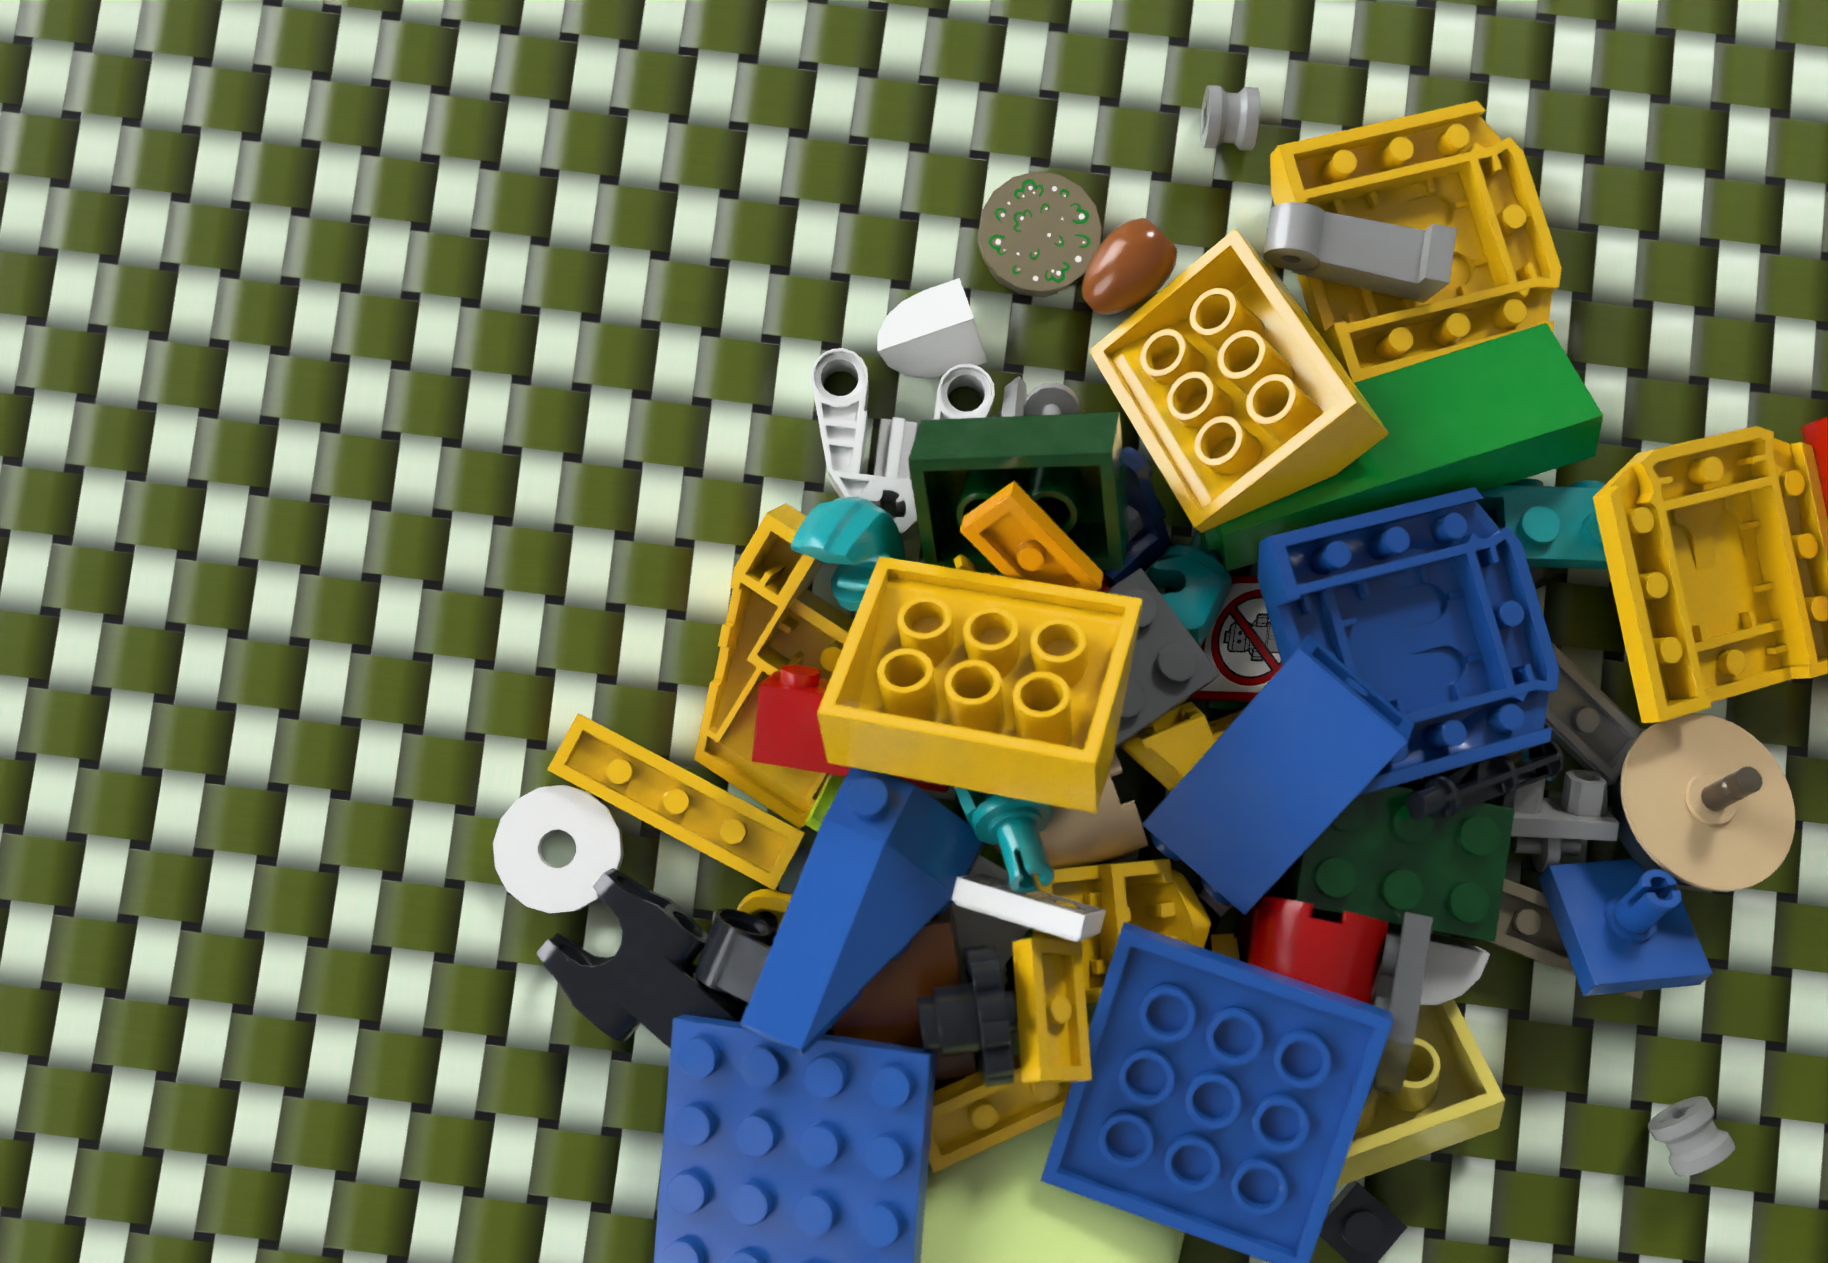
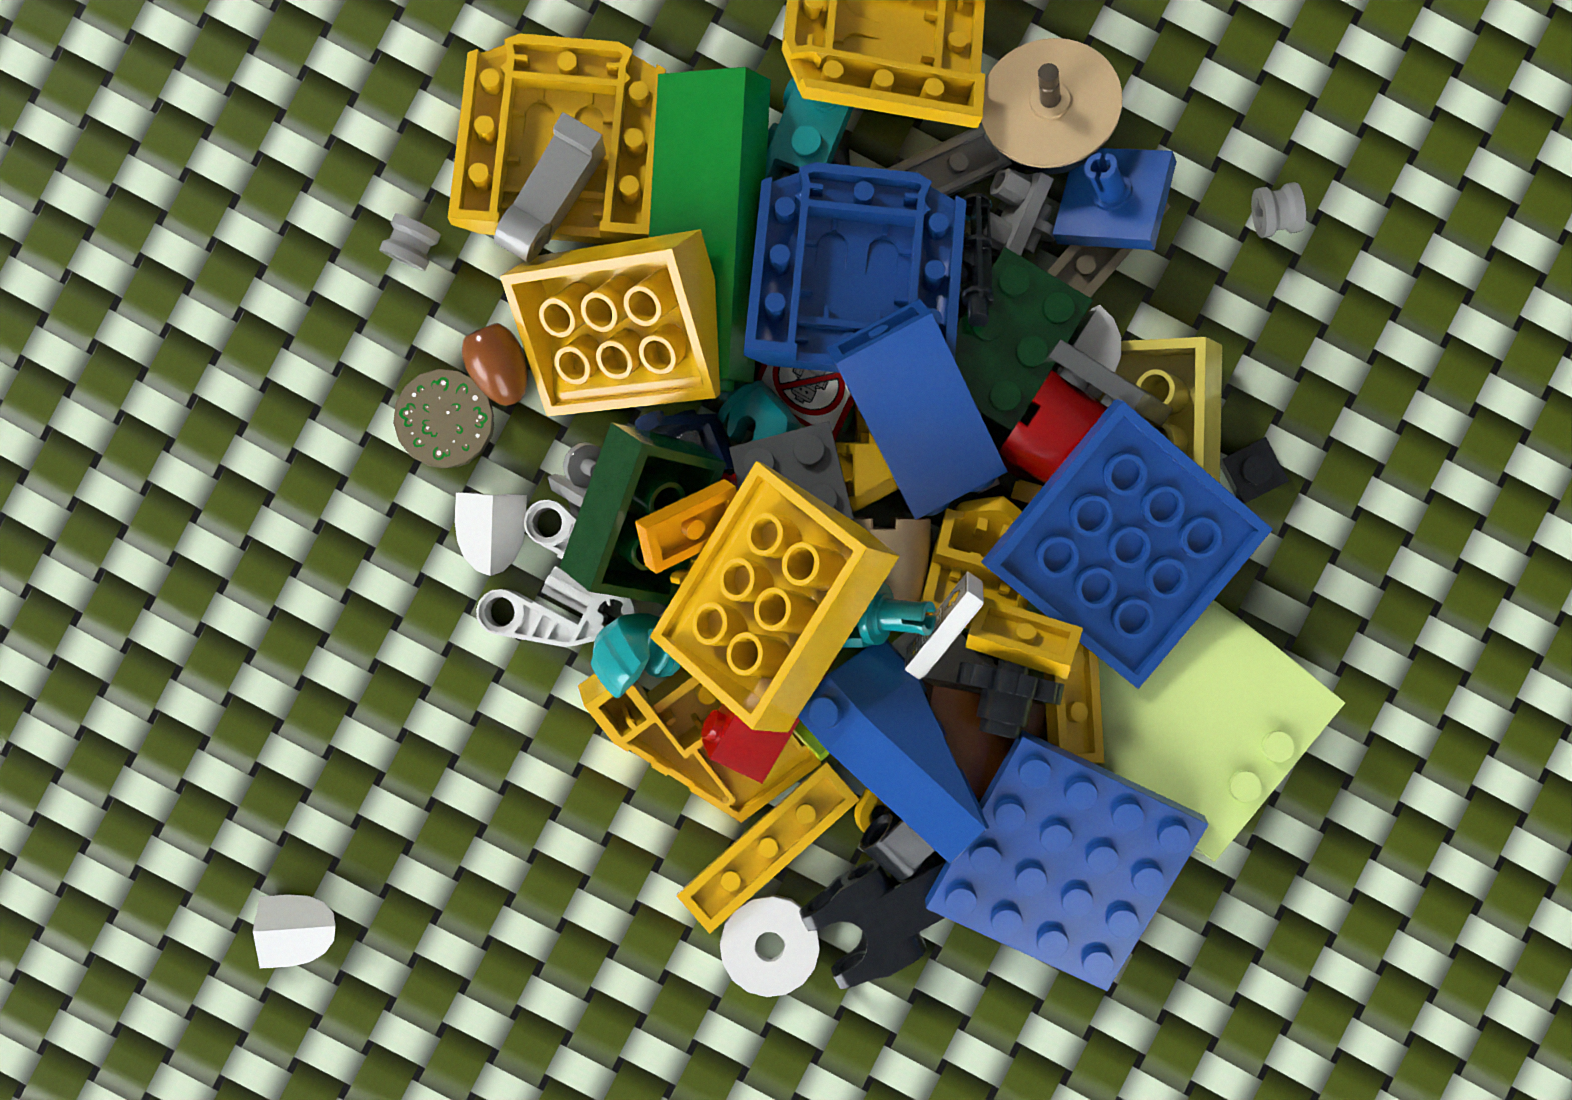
camera: 70 degrees left, 5 degrees up
none -> white brick [253,895,336,968]

